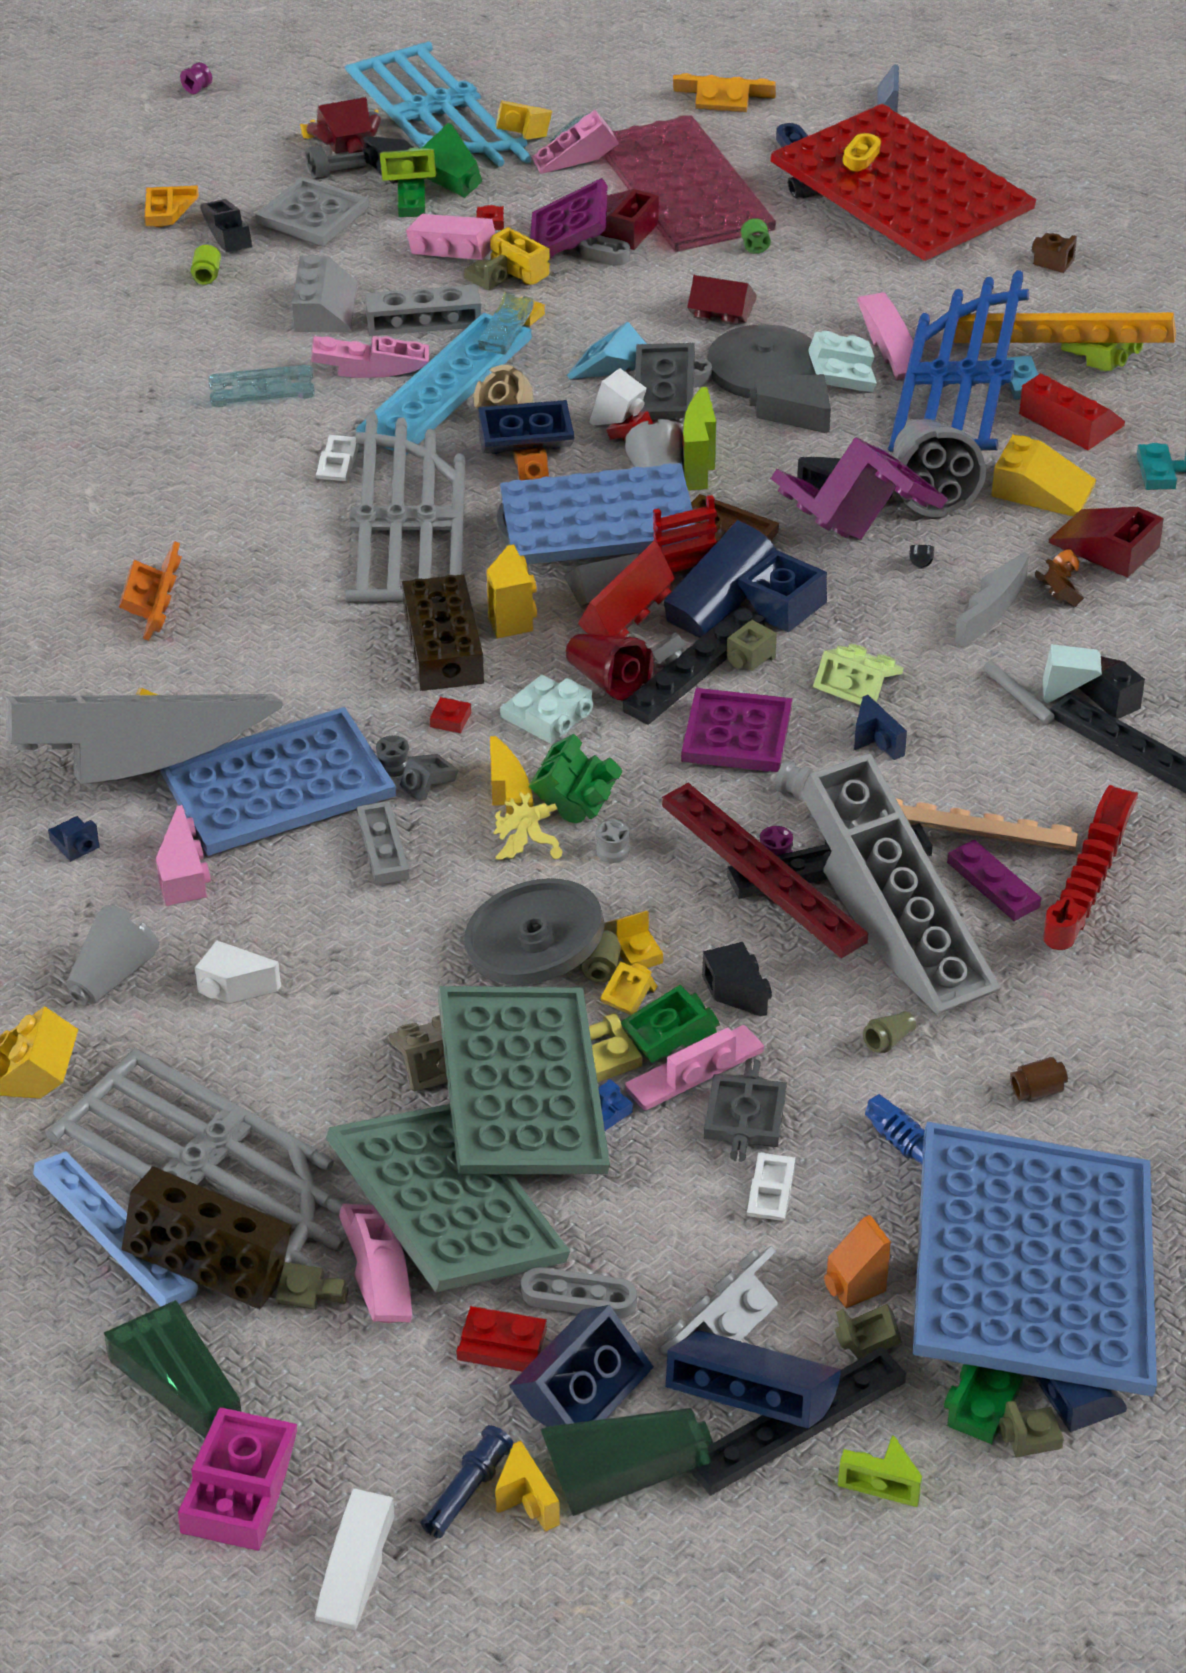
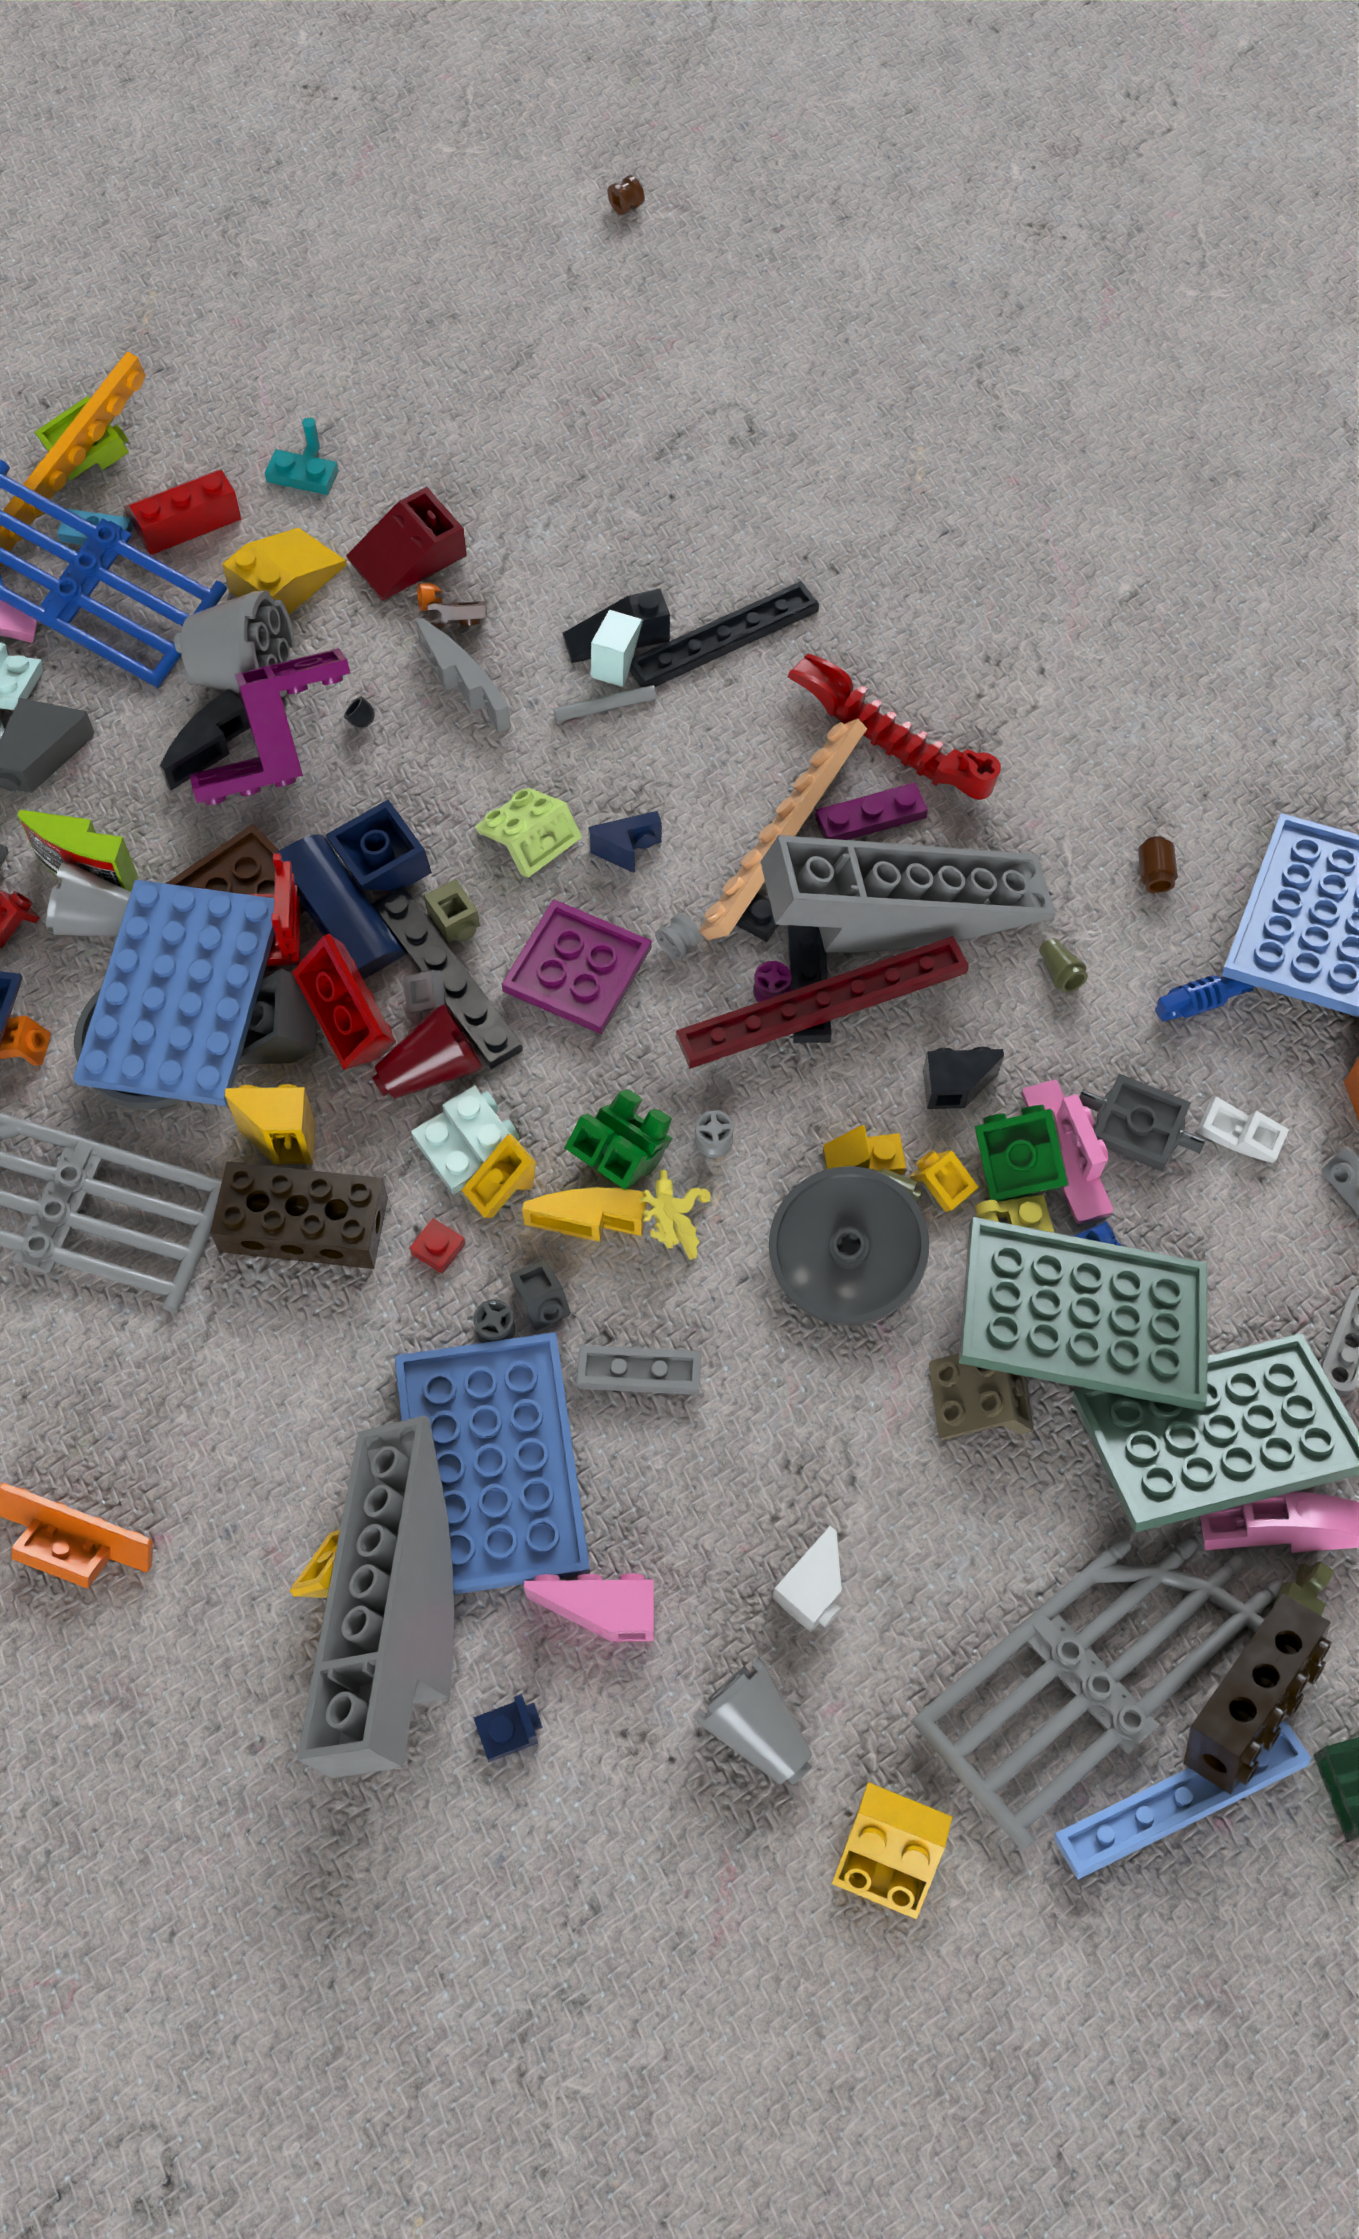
camera: 75 degrees left, 20 degrees up
none -> yellow slope [461,1134,536,1218]

